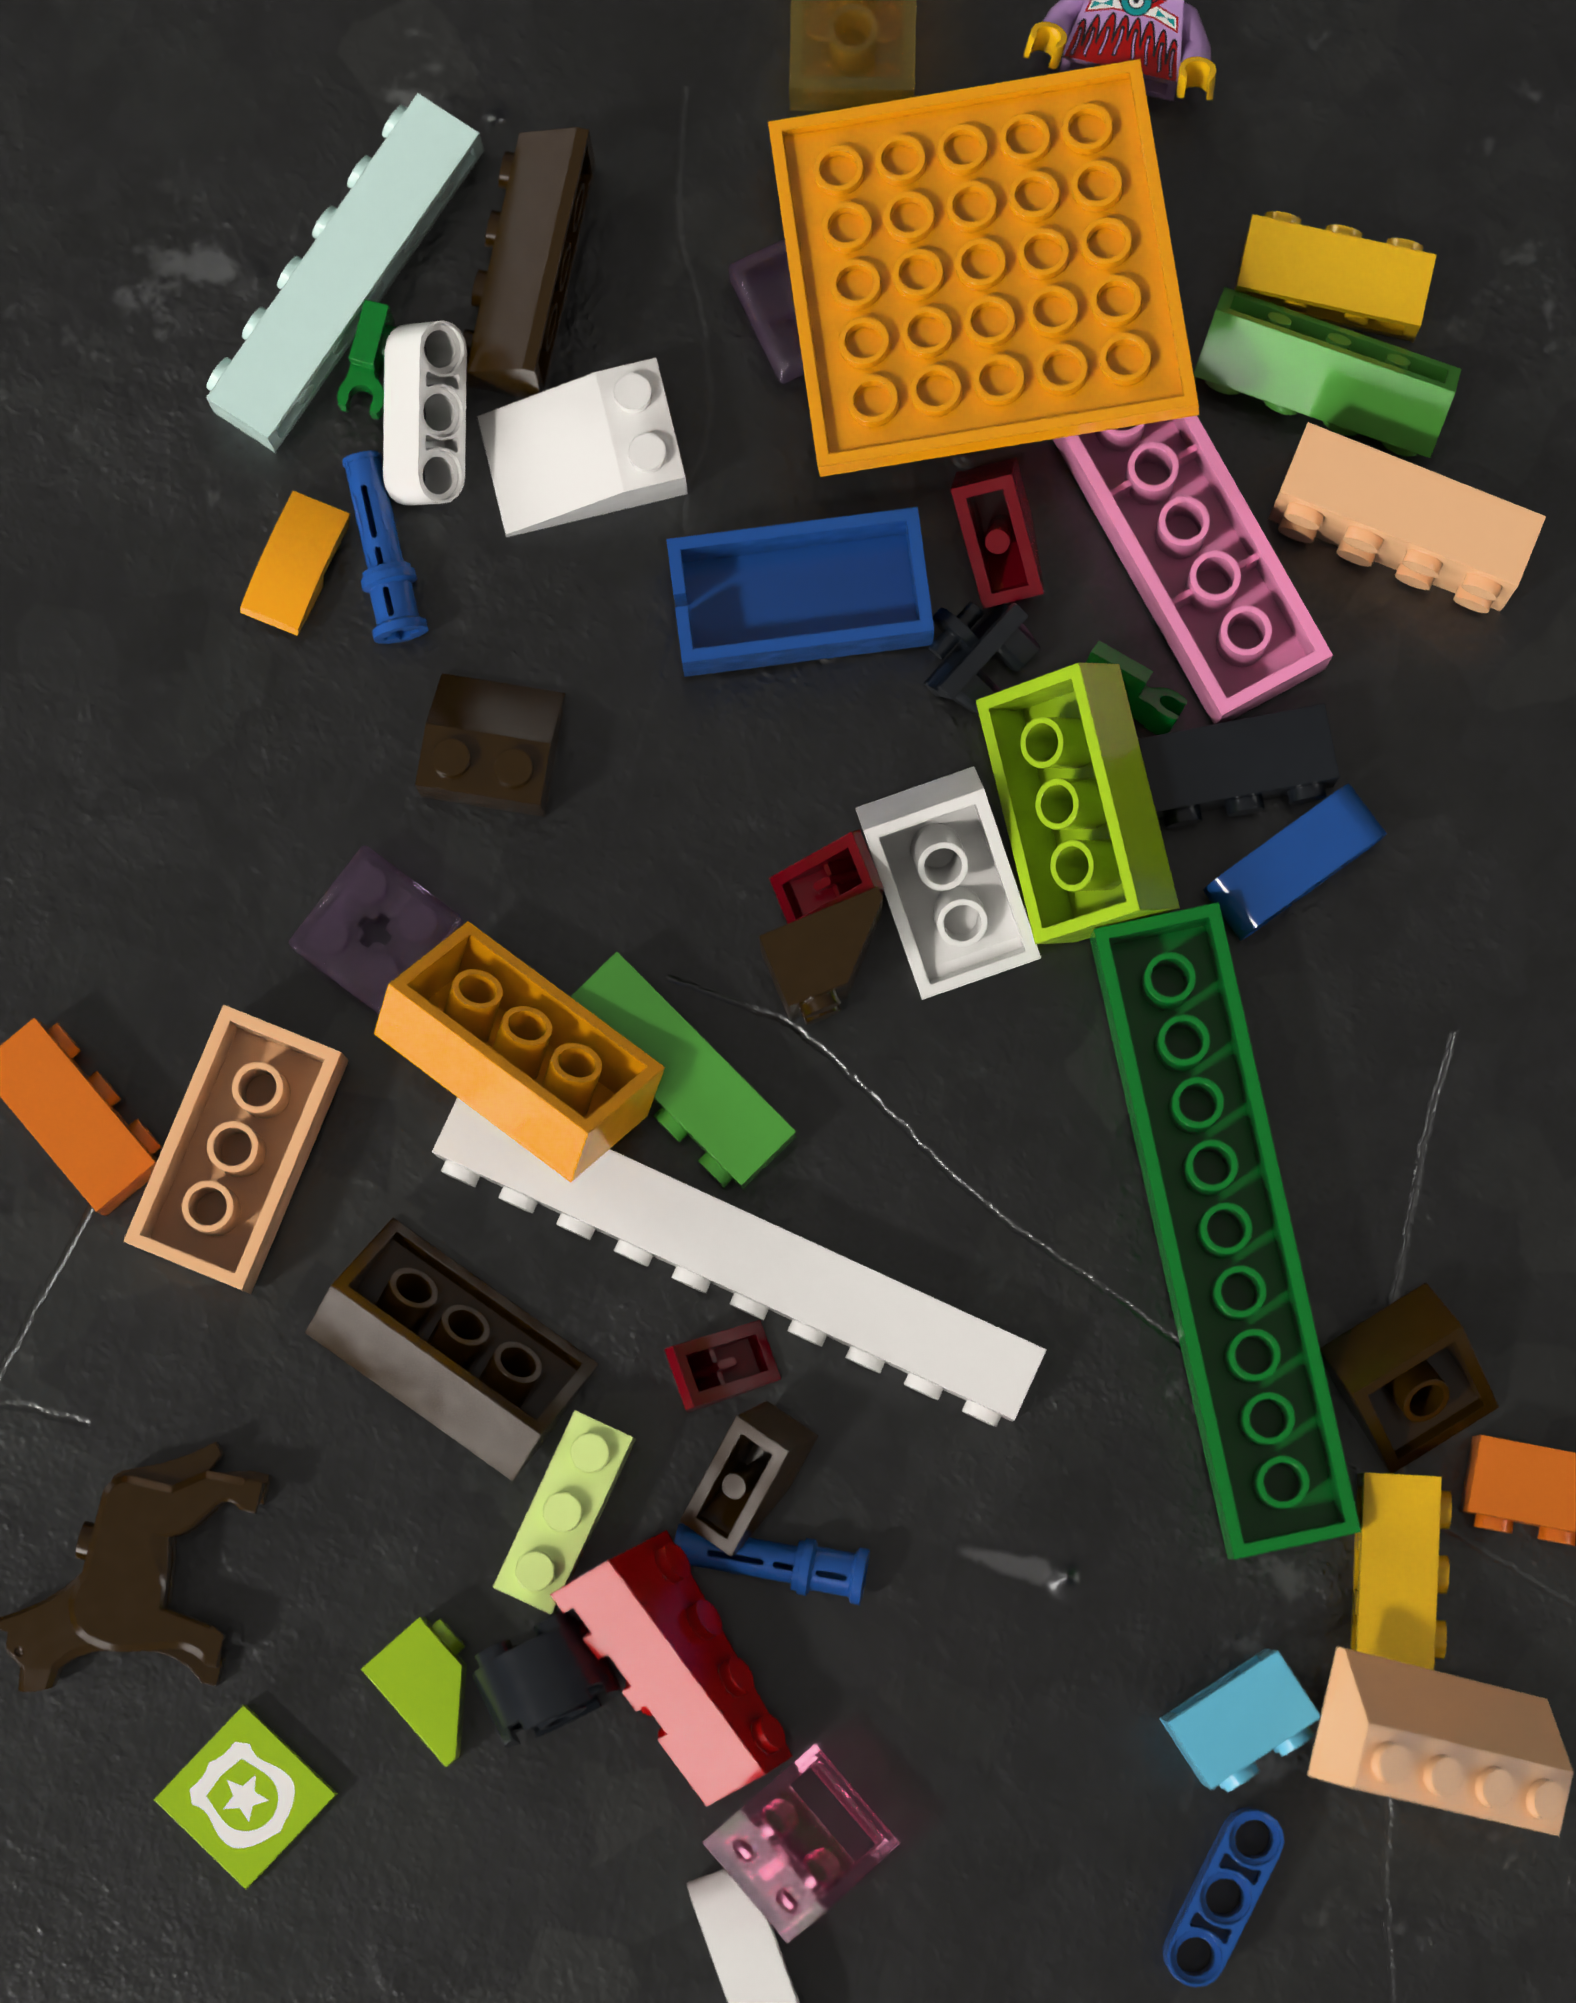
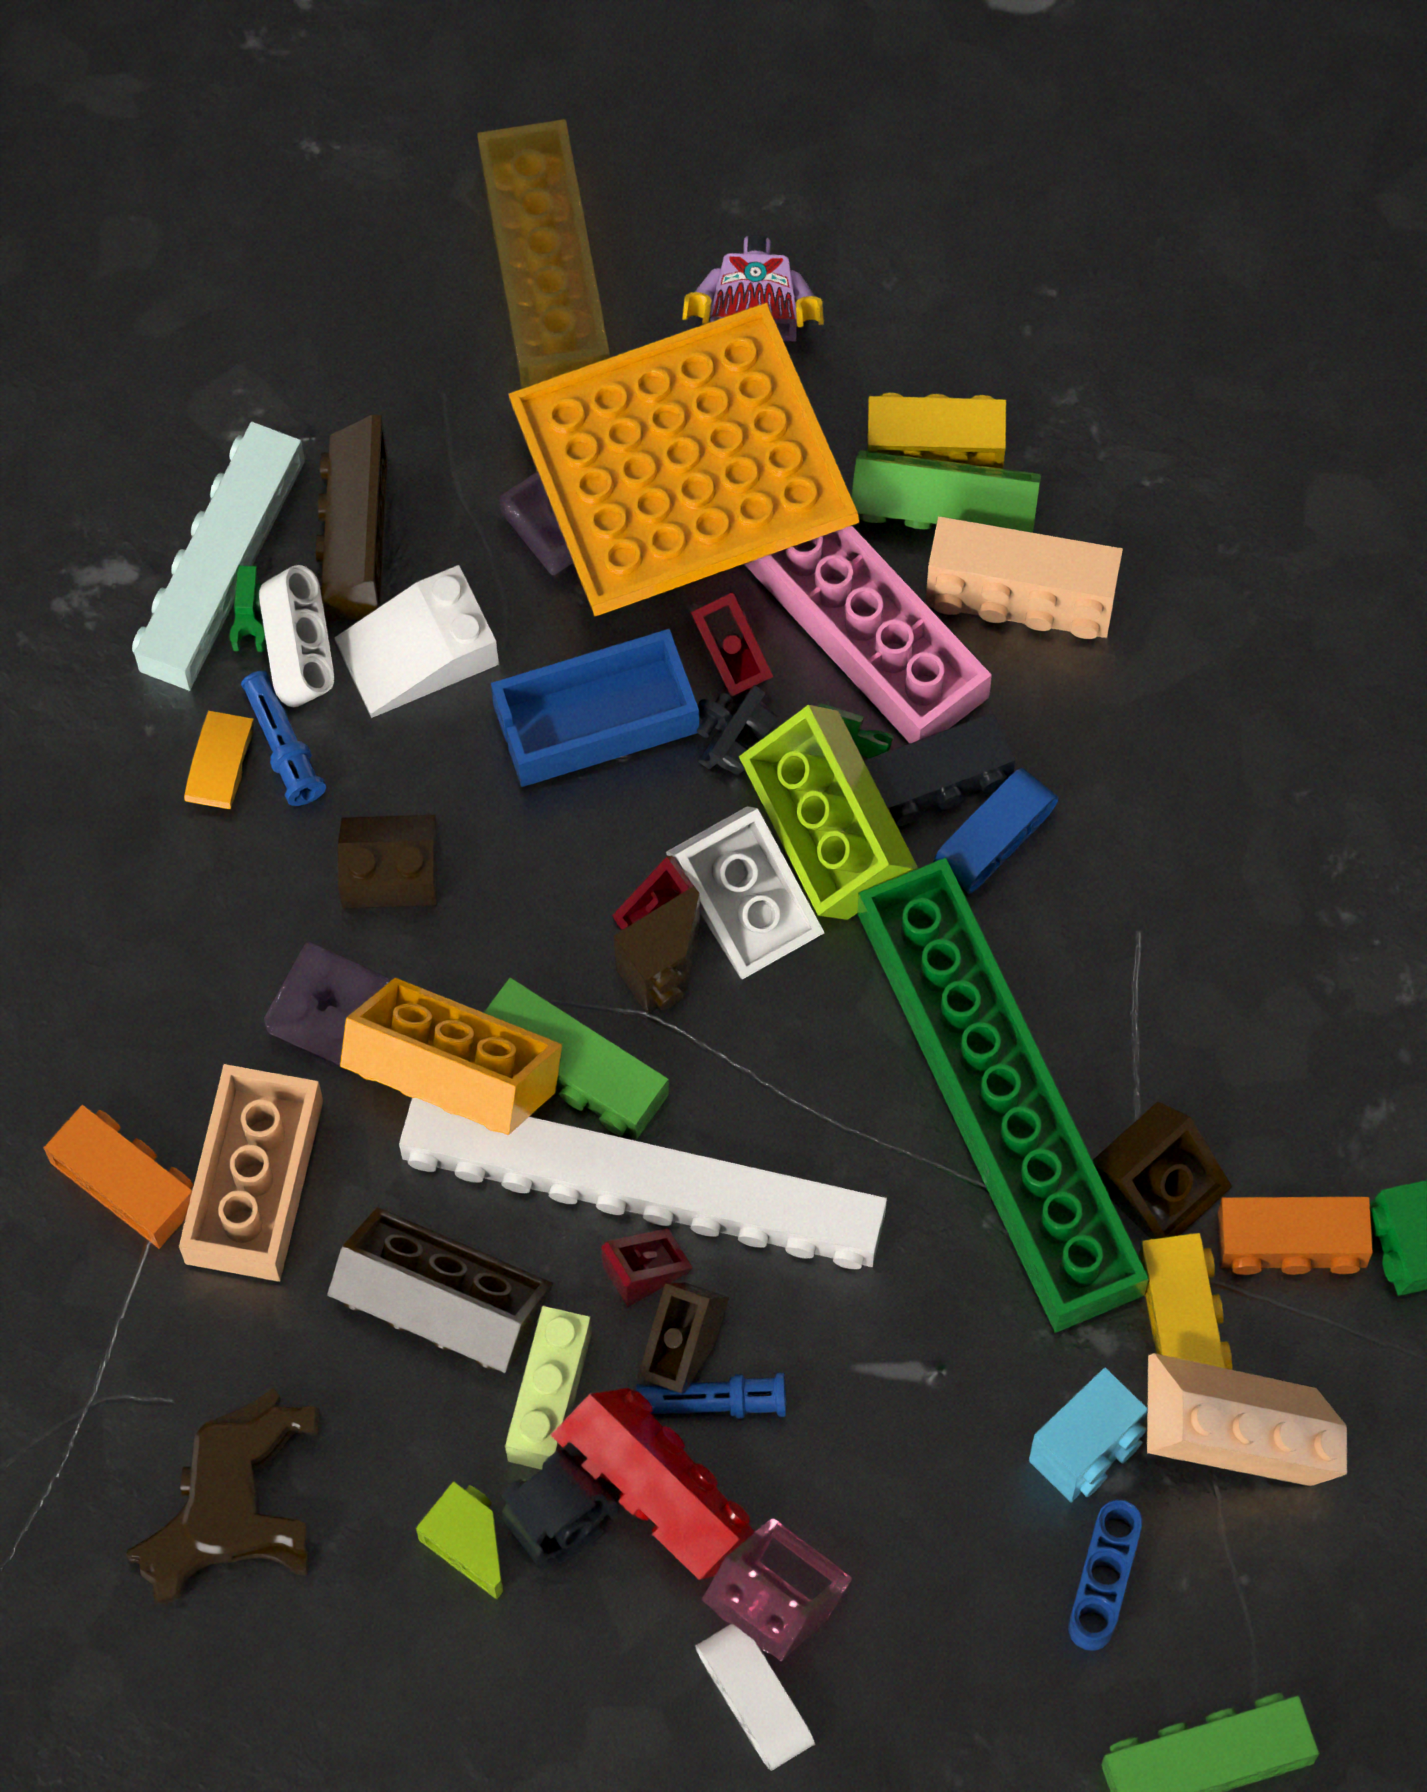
camera: 15 degrees left, 15 degrees down
lime tile [153,1705,338,1889] -> none

